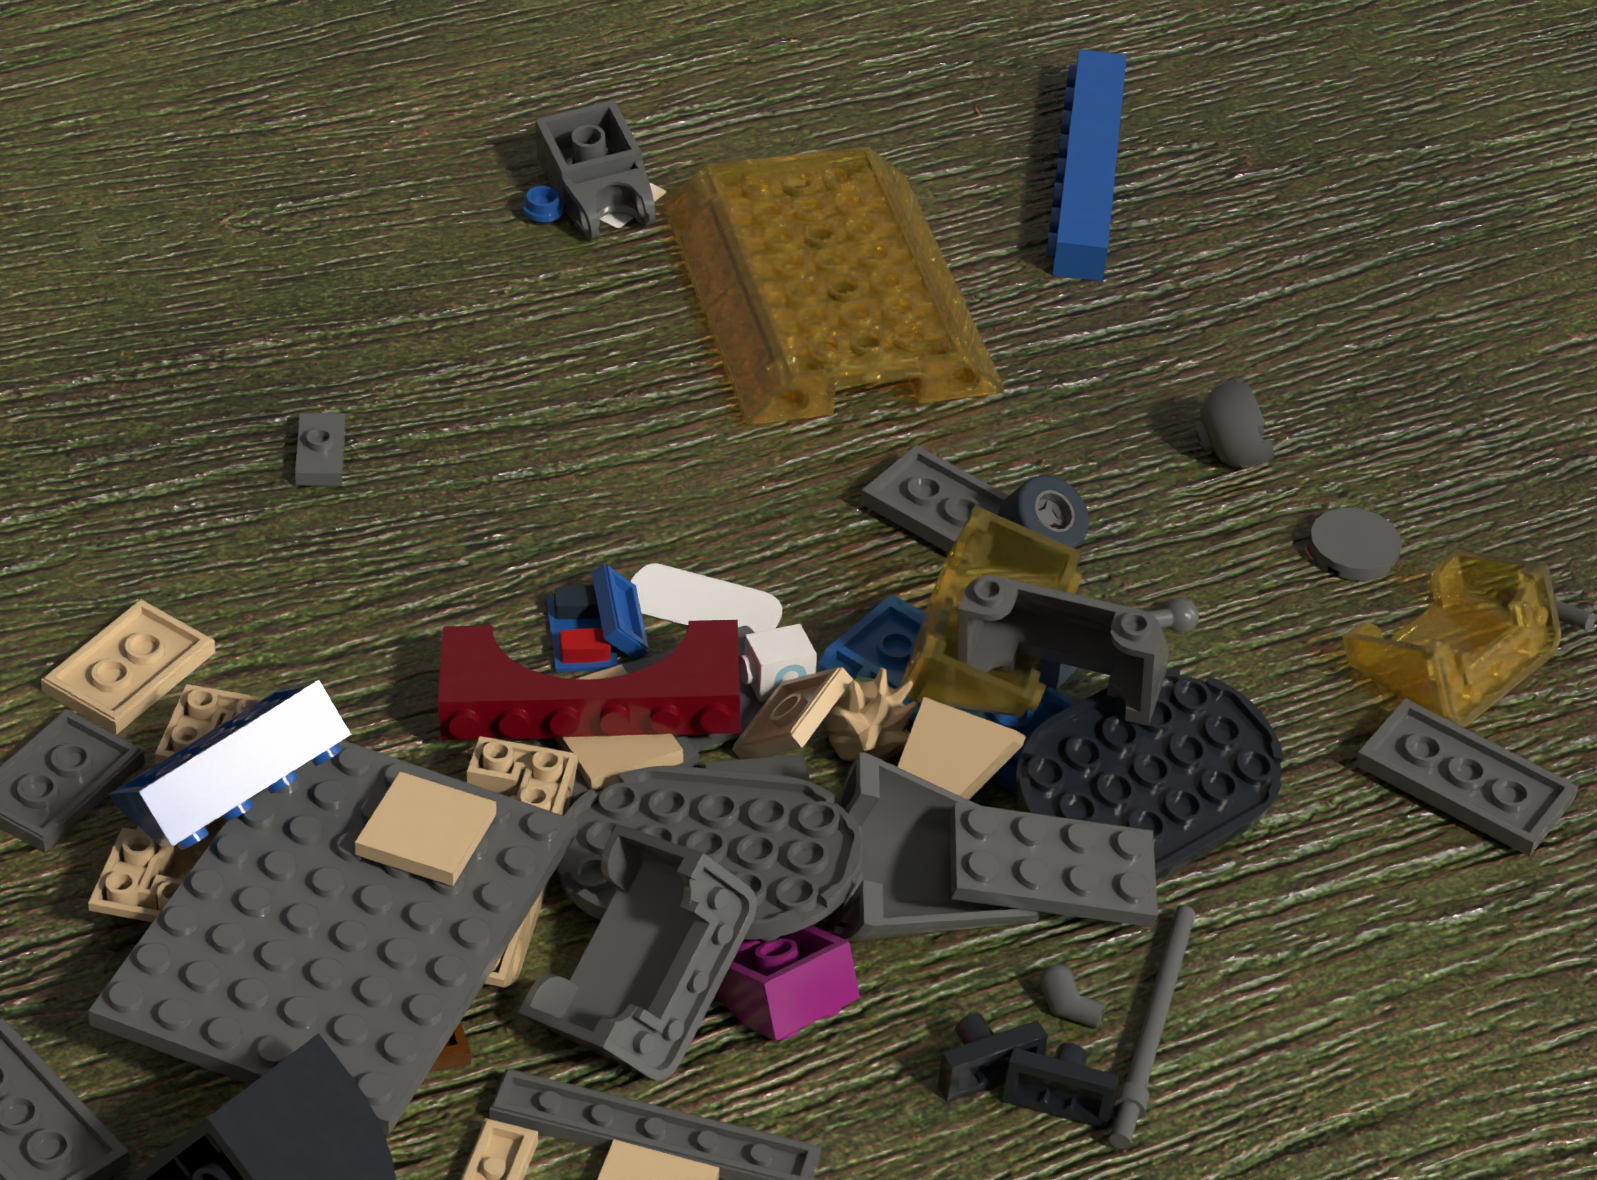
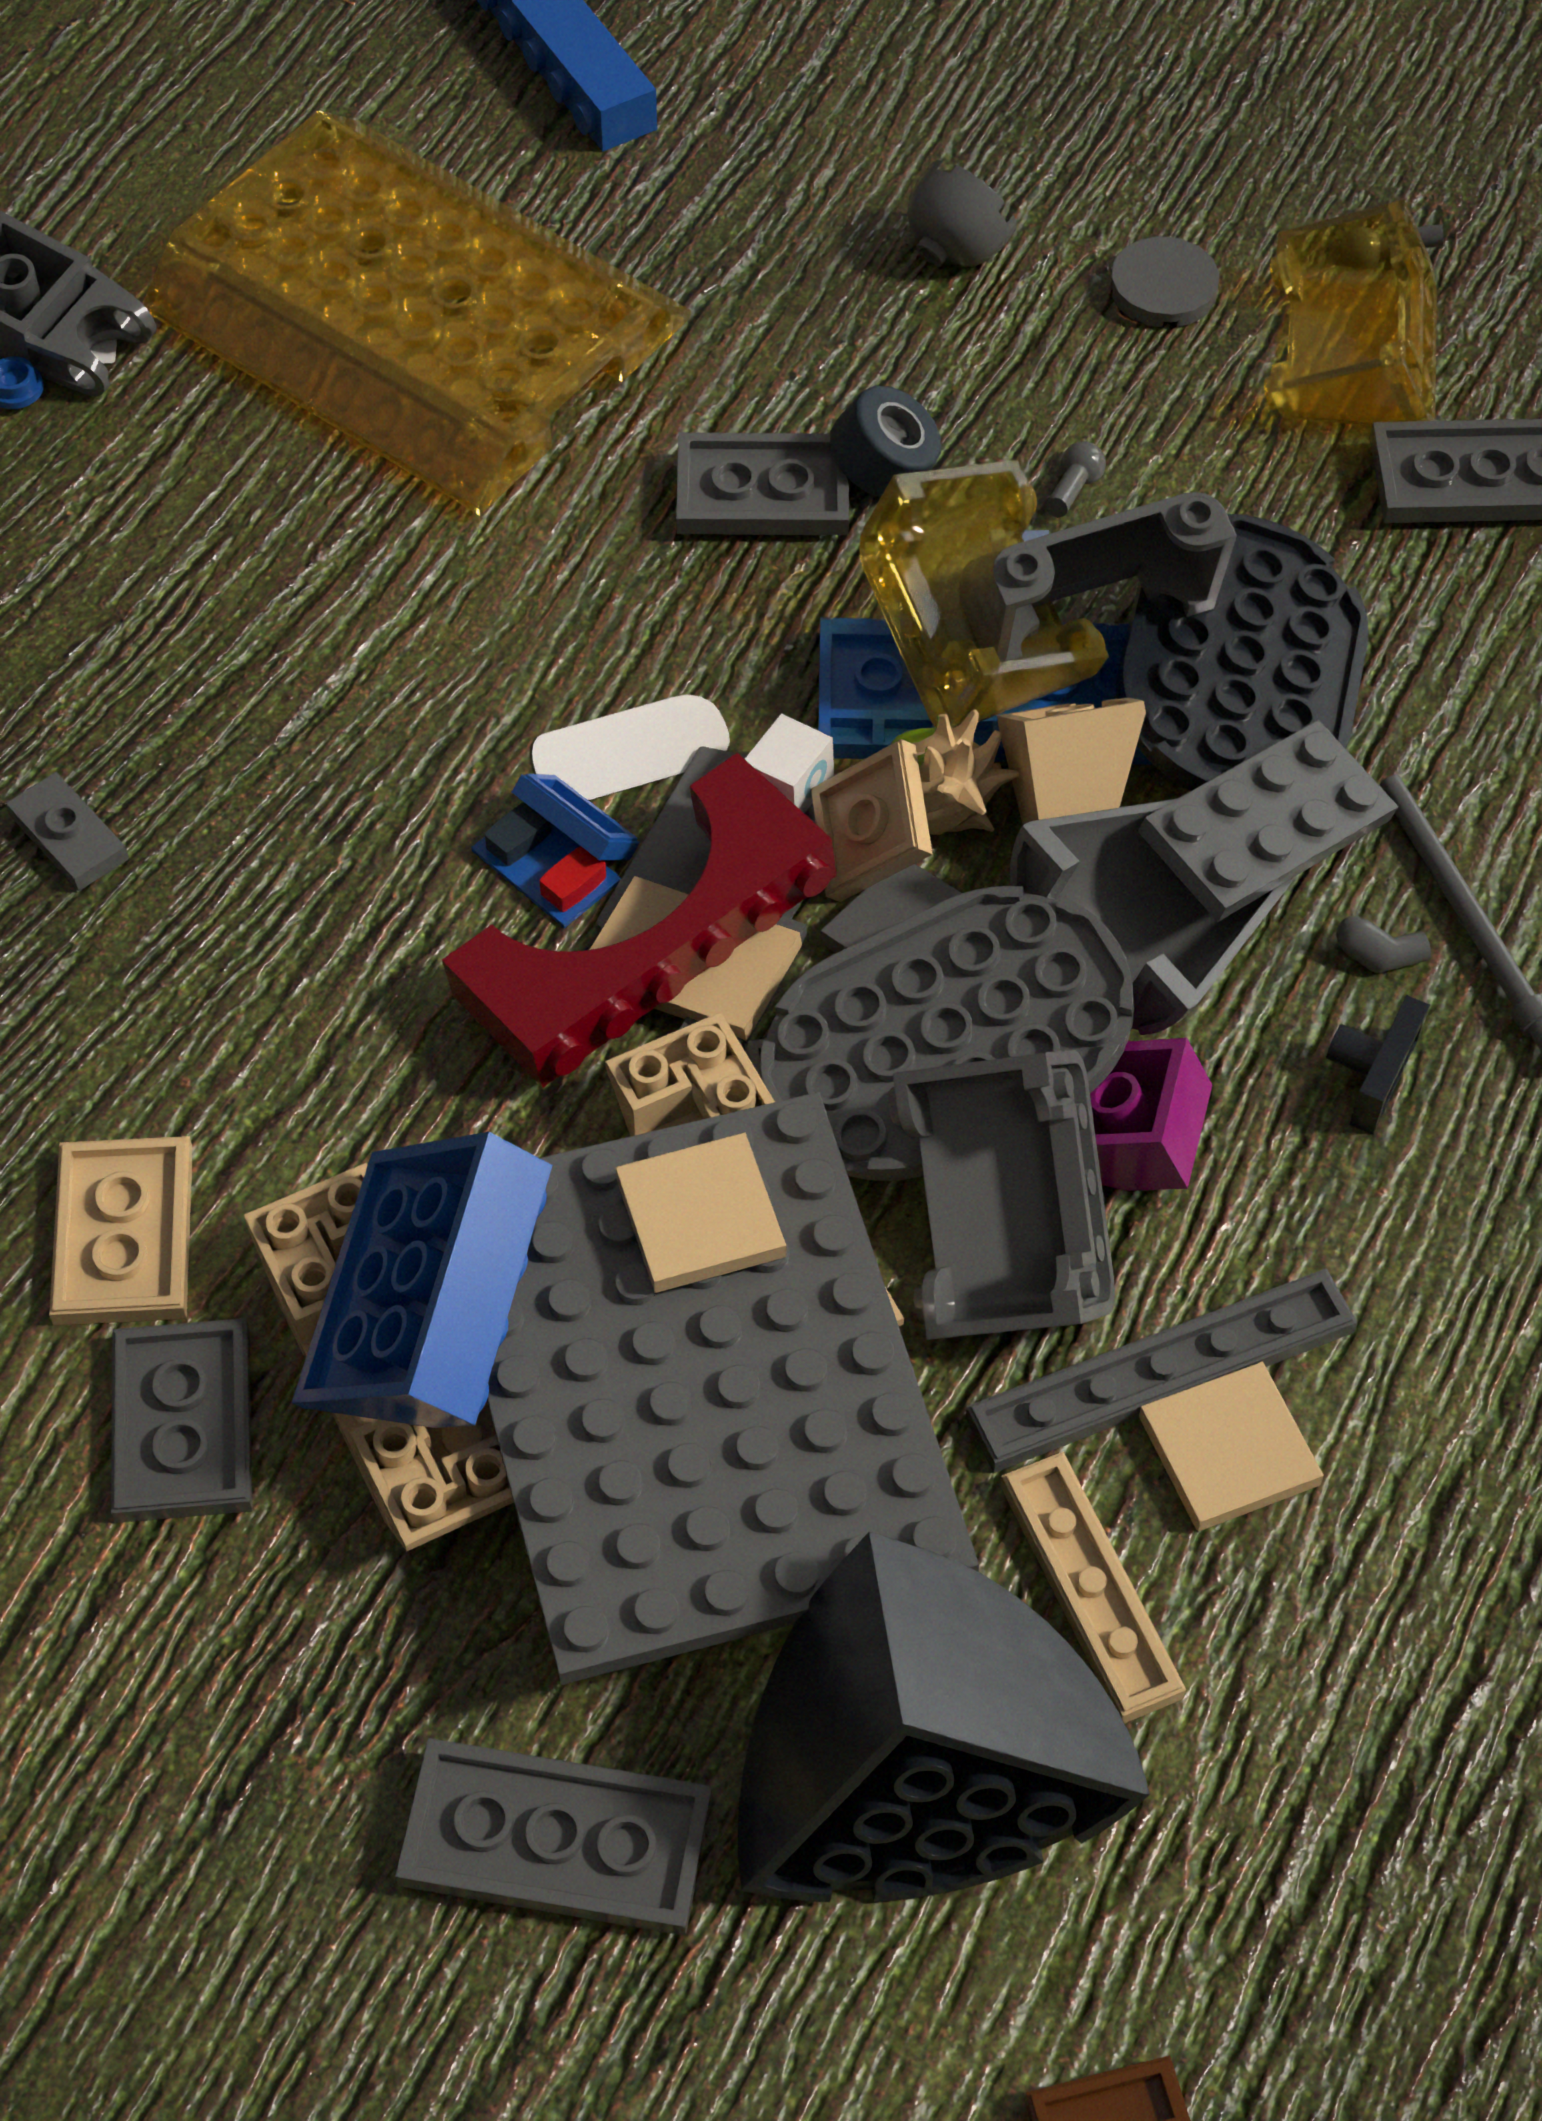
camera: 35 degrees left, 15 degrees up
black tile [1002,1043,1120,1129] -> none

